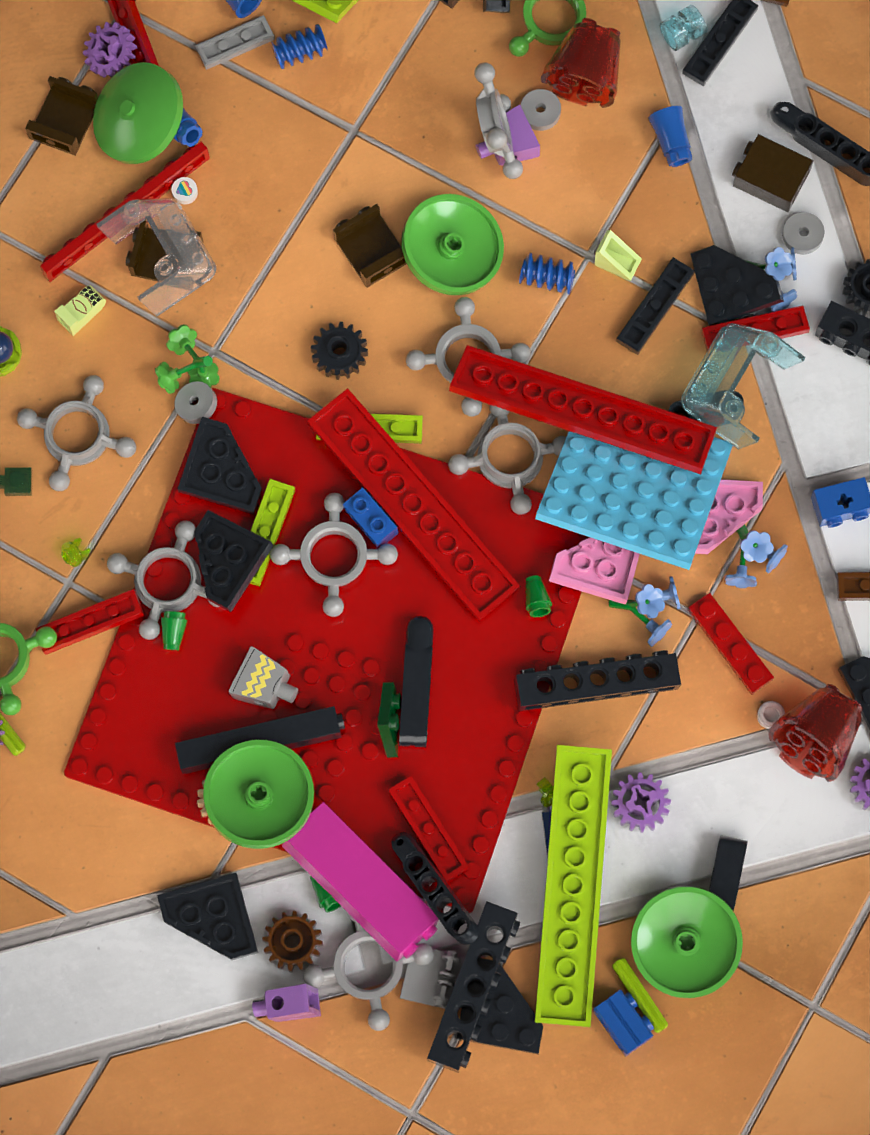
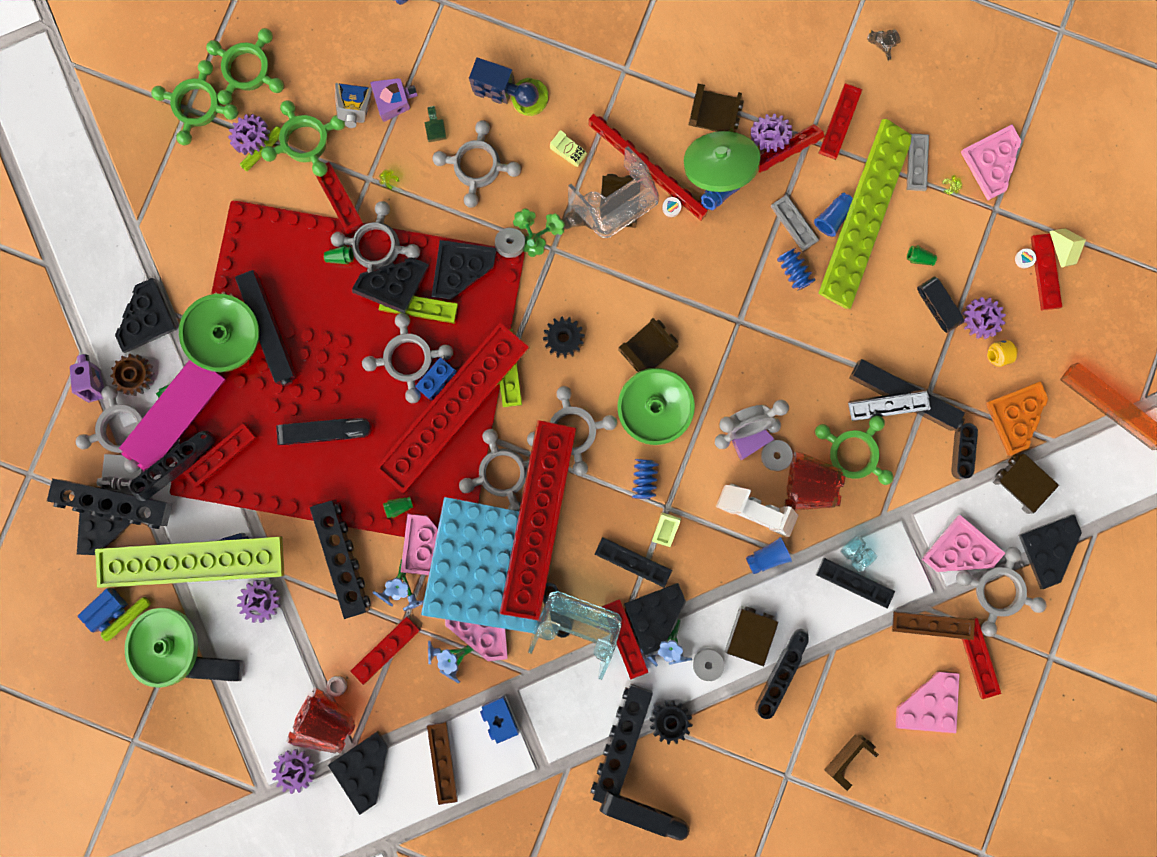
camera: 80 degrees right, 10 degrees up
light grey torso [228,646,298,709] -> none
dark green wing [377,682,402,758] -> none
clear neon green plate [536,777,553,807] -> none
none -> clear smoke animal [562,203,594,230]
none -> white wedge [716,483,798,537]

